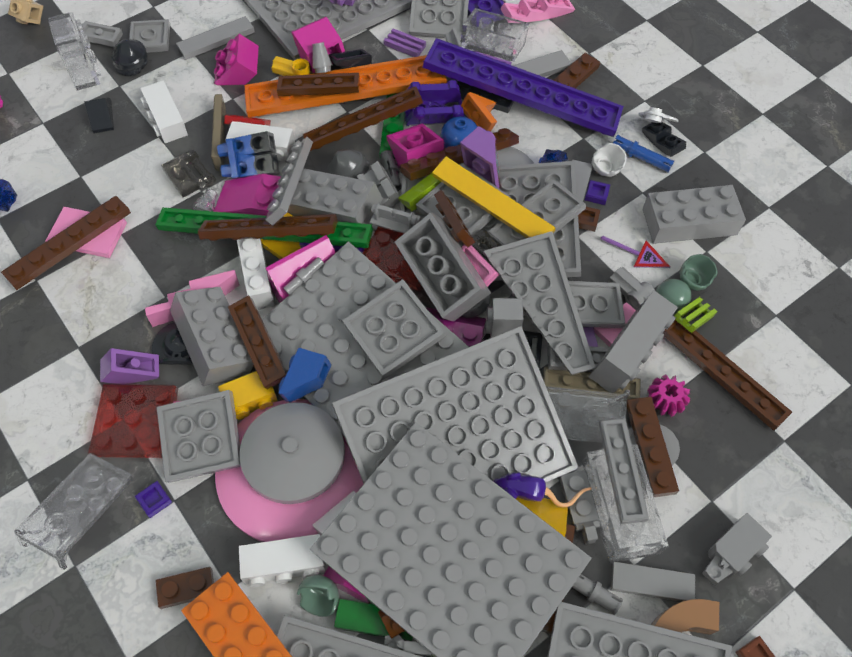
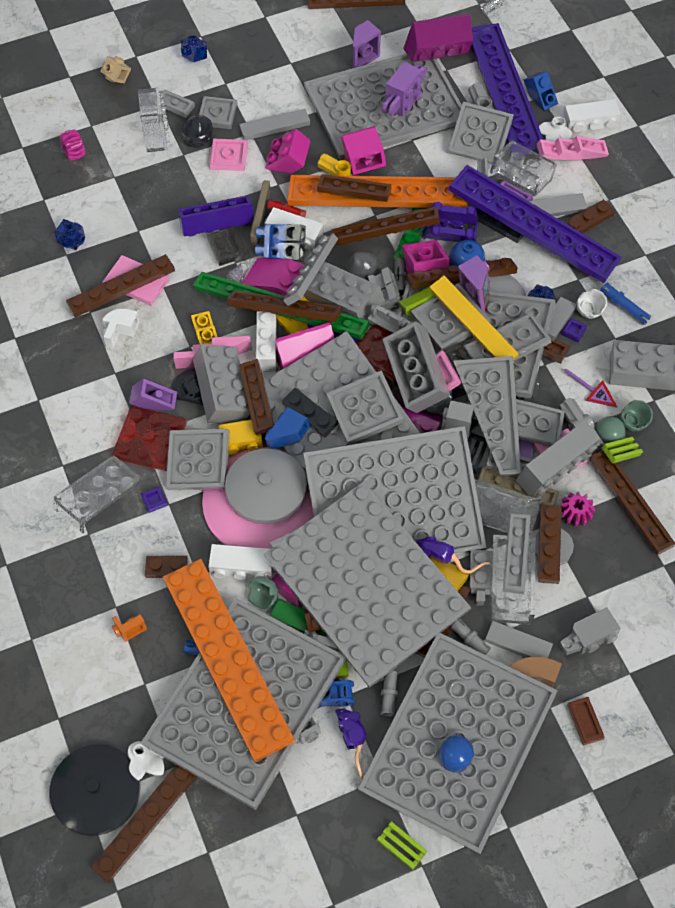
camera: 15 degrees right, 0 degrees up
black slope [84,98,114,134] -> none
white brick [140,80,188,143] -> none
light grey bar [283,257,324,295] -> none
light grey cone [312,42,332,73] -> none
black slope [329,49,372,67] -> none
medium lavender tile [384,28,426,57] -> none
reddish brown plate [434,190,475,248] -> none
orange slope [461,92,497,132] -> none
white plate [638,107,679,123] -> none
black slope [642,121,686,157] -> none
none -> white brick [102,309,139,349]
none -> dark purple brick [178,195,254,237]
none -> yellow slope [191,311,217,345]
none -> bright pink tile [209,139,248,171]
none -> black plate [282,388,339,438]

